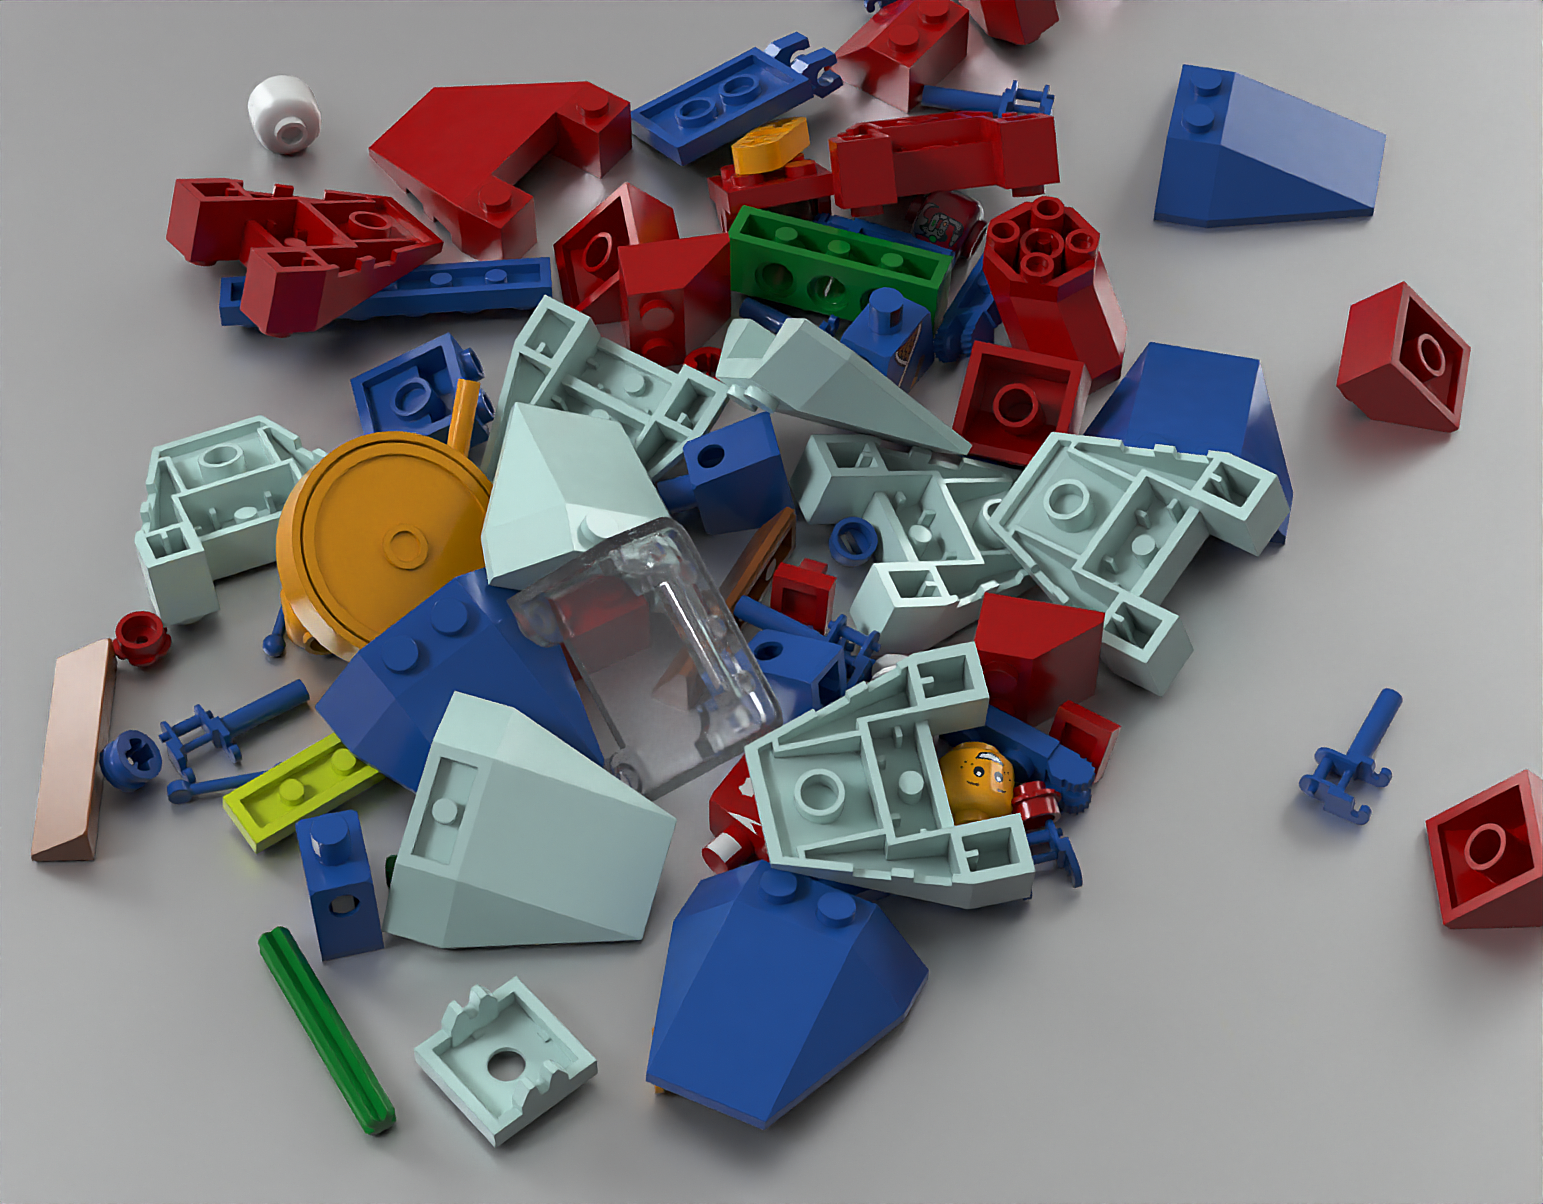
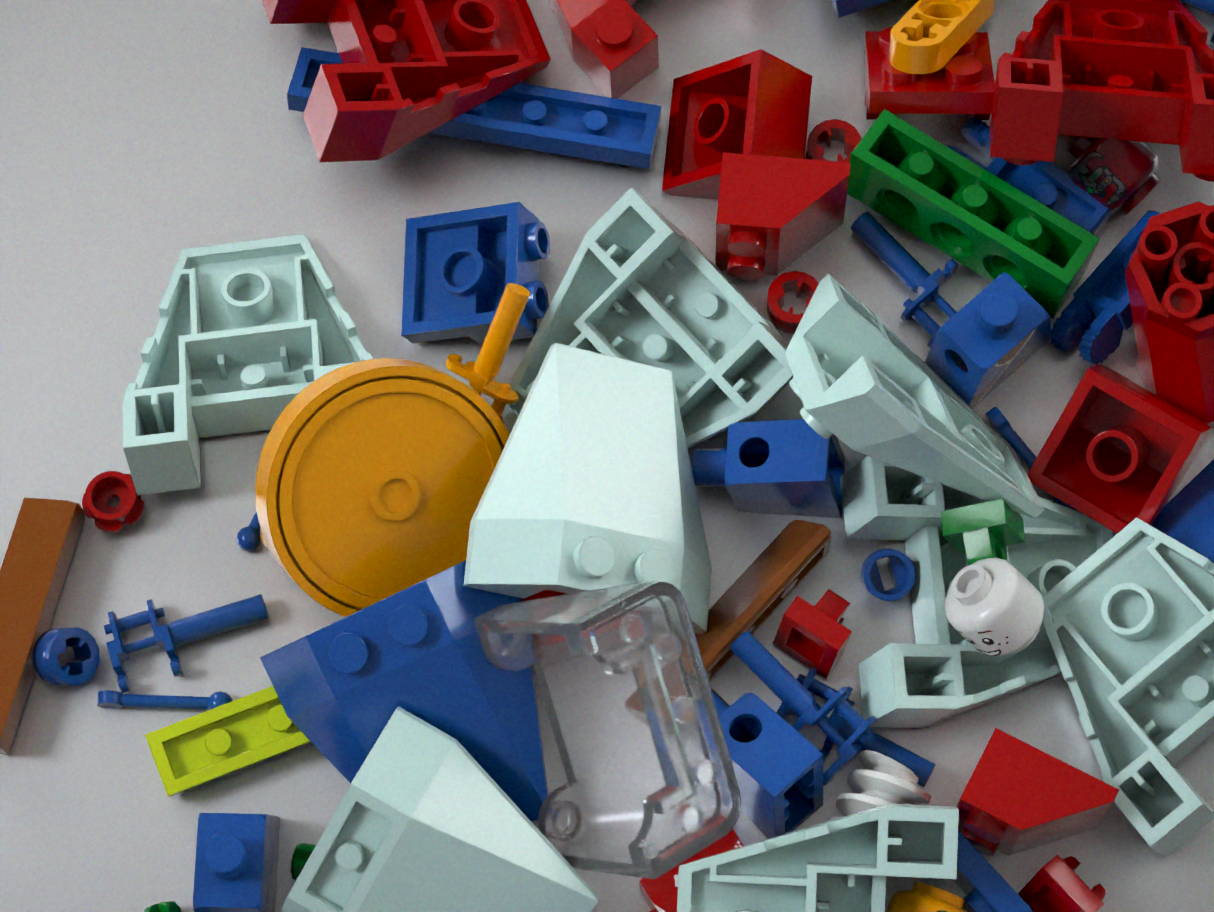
camera: 20 degrees right, 20 degrees up
none -> green tile [940,499,1026,566]
none -> white head [944,557,1045,657]

